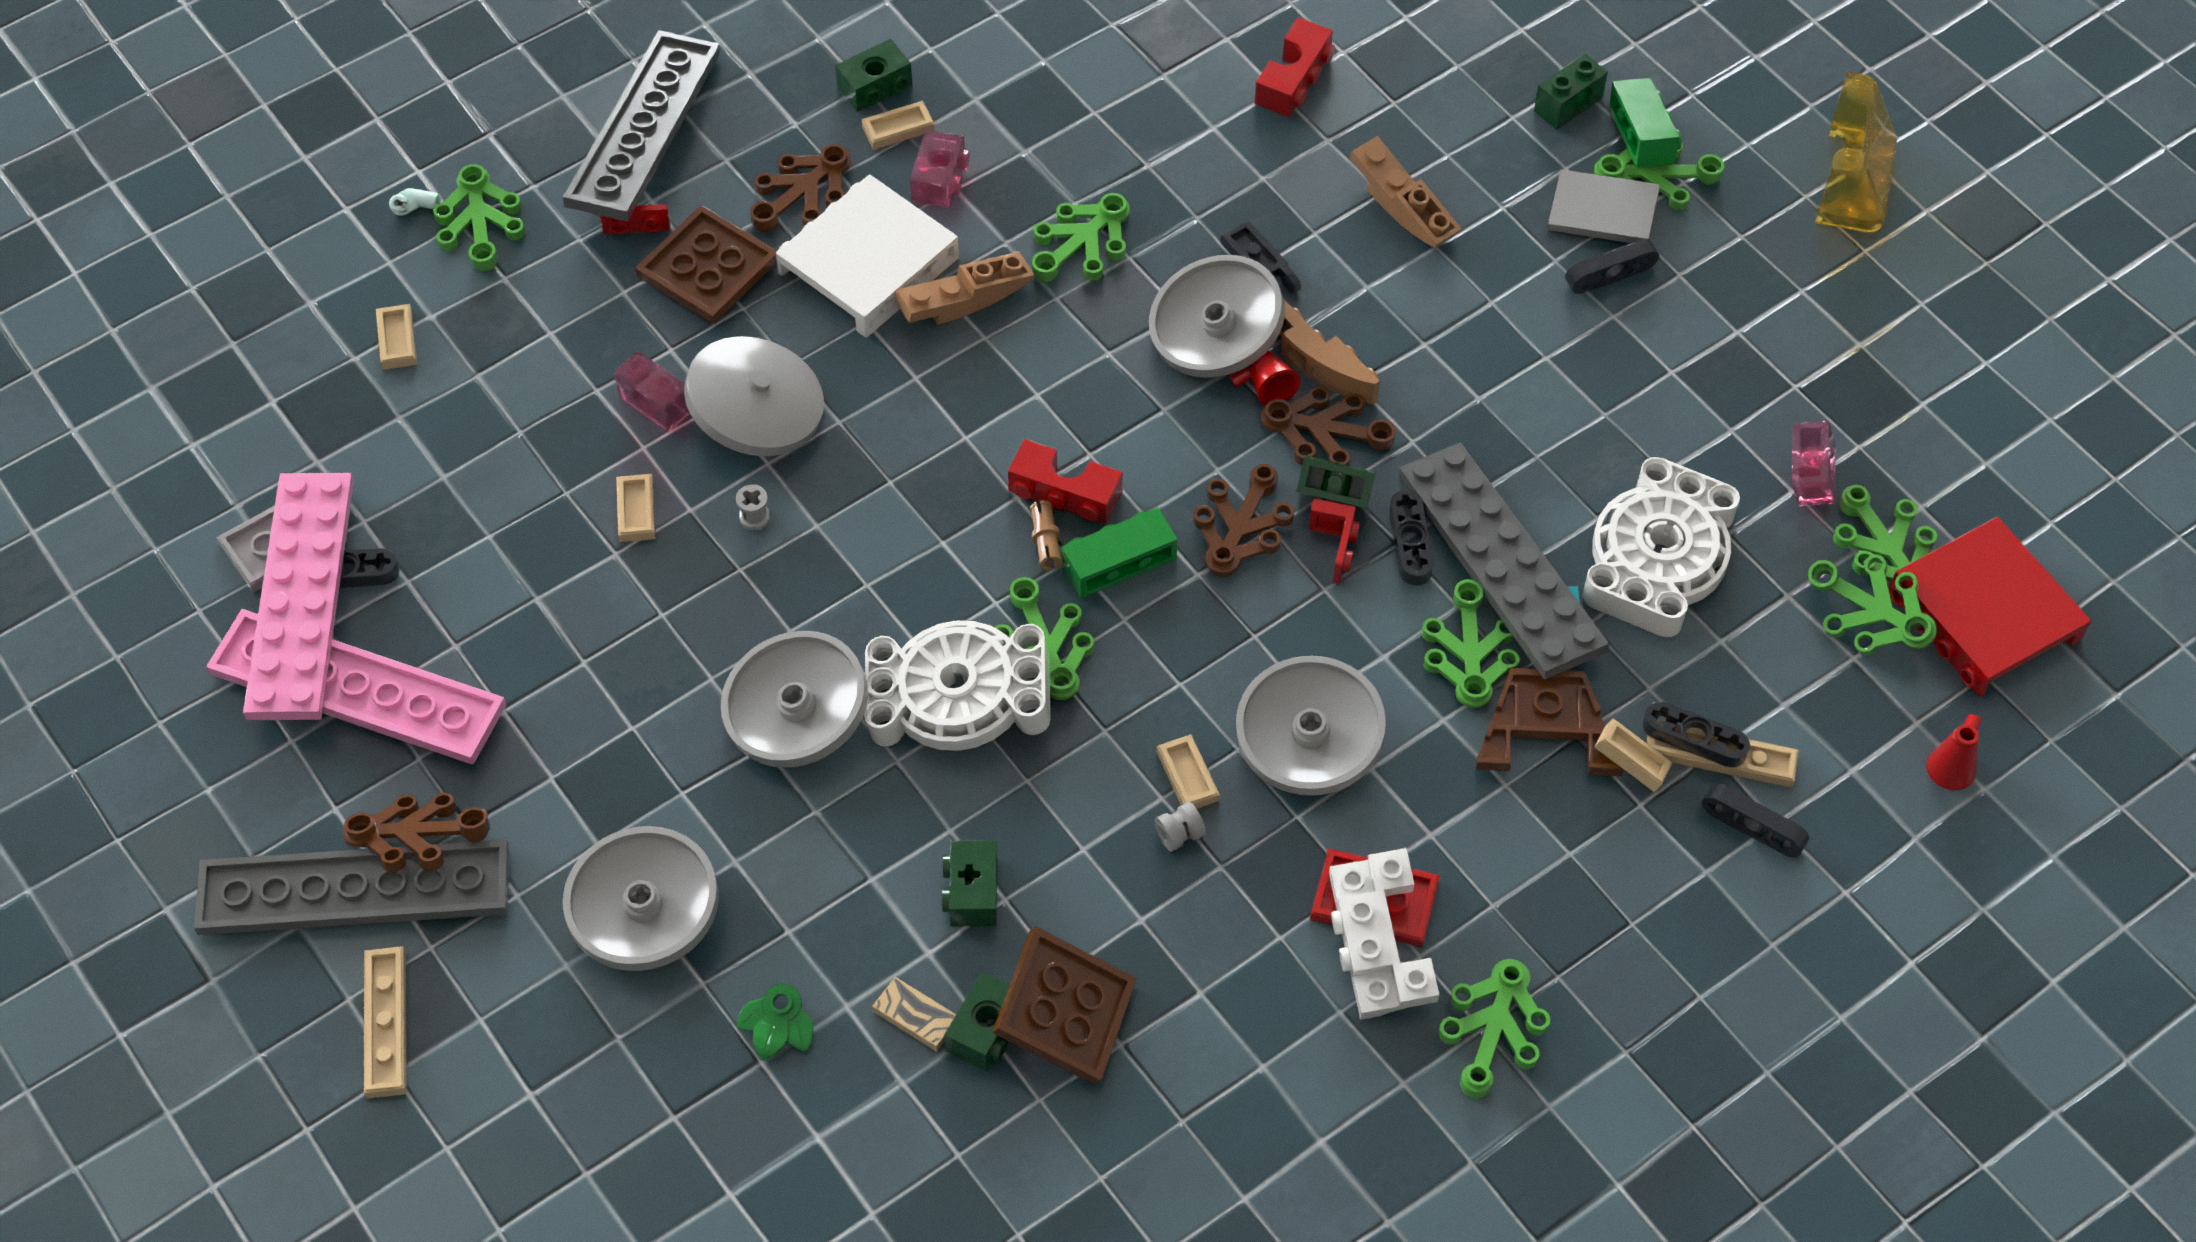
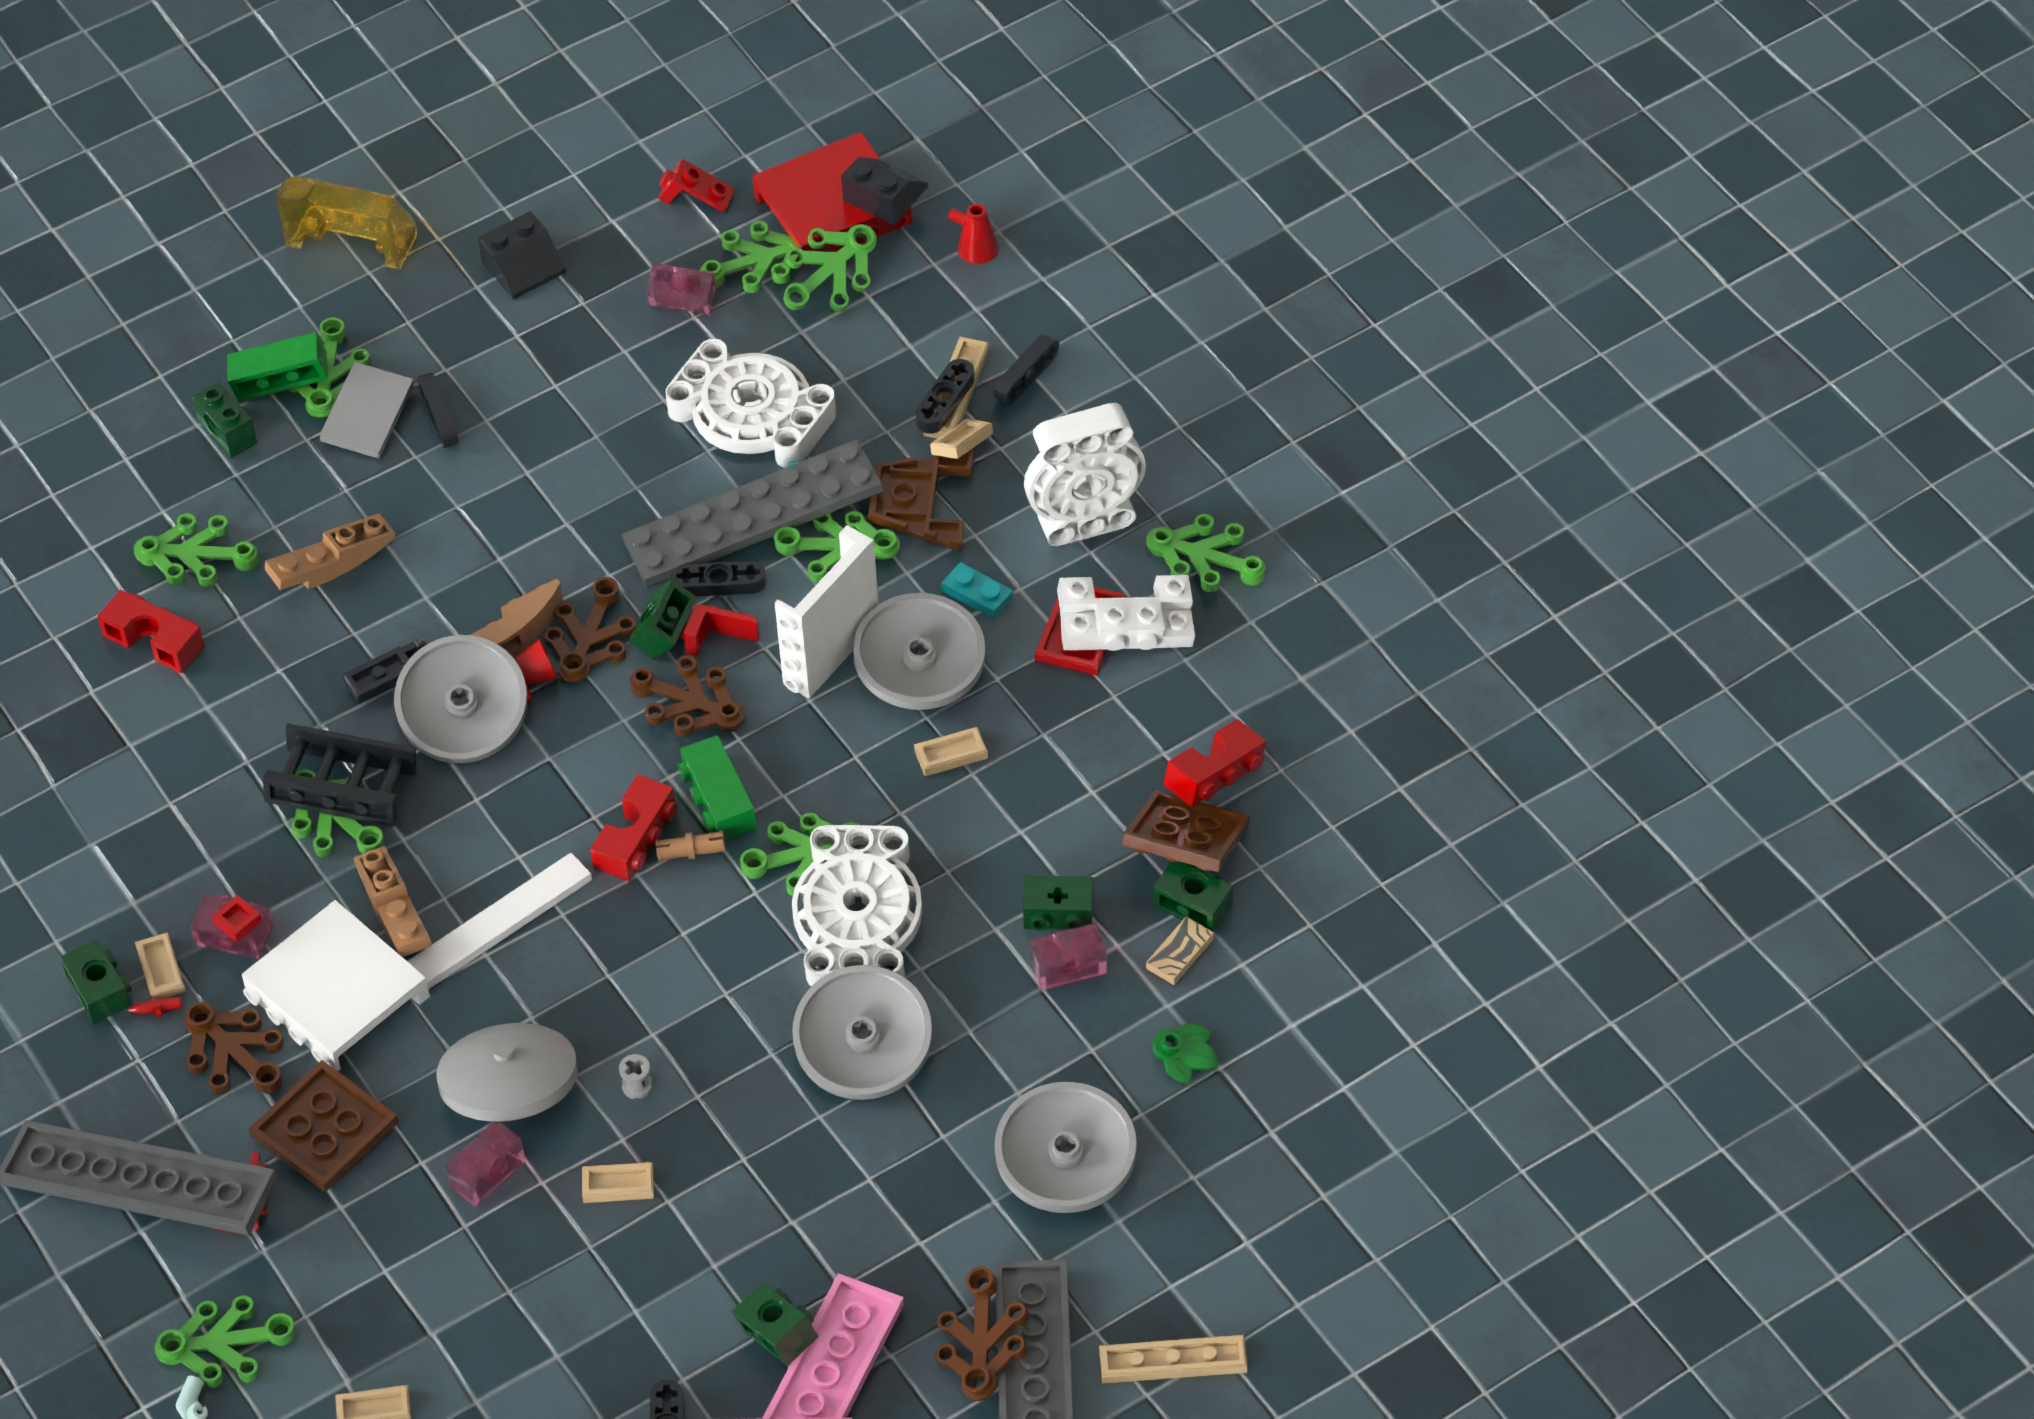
camera: 85 degrees left, 5 degrees down
light grey wheel [1155,802,1206,852] -> none
none -> red helmet [128,997,183,1018]
none -> bright green plant [134,513,259,587]
none -> red plate [212,895,262,942]
none -> black fence [263,723,417,827]
none -> white tile [407,853,592,989]
none -> black slope [478,211,566,300]
none -> red bracket [658,158,734,212]
none -> dark green brick [731,1282,819,1366]
none -> white panel [775,525,878,699]
none -> black slope [841,157,928,225]
none -> teal plate [941,562,1013,619]
none -> white piece [1024,403,1146,546]
none -> clear pink brick [1030,923,1107,990]
none -> red arch [1163,719,1266,807]

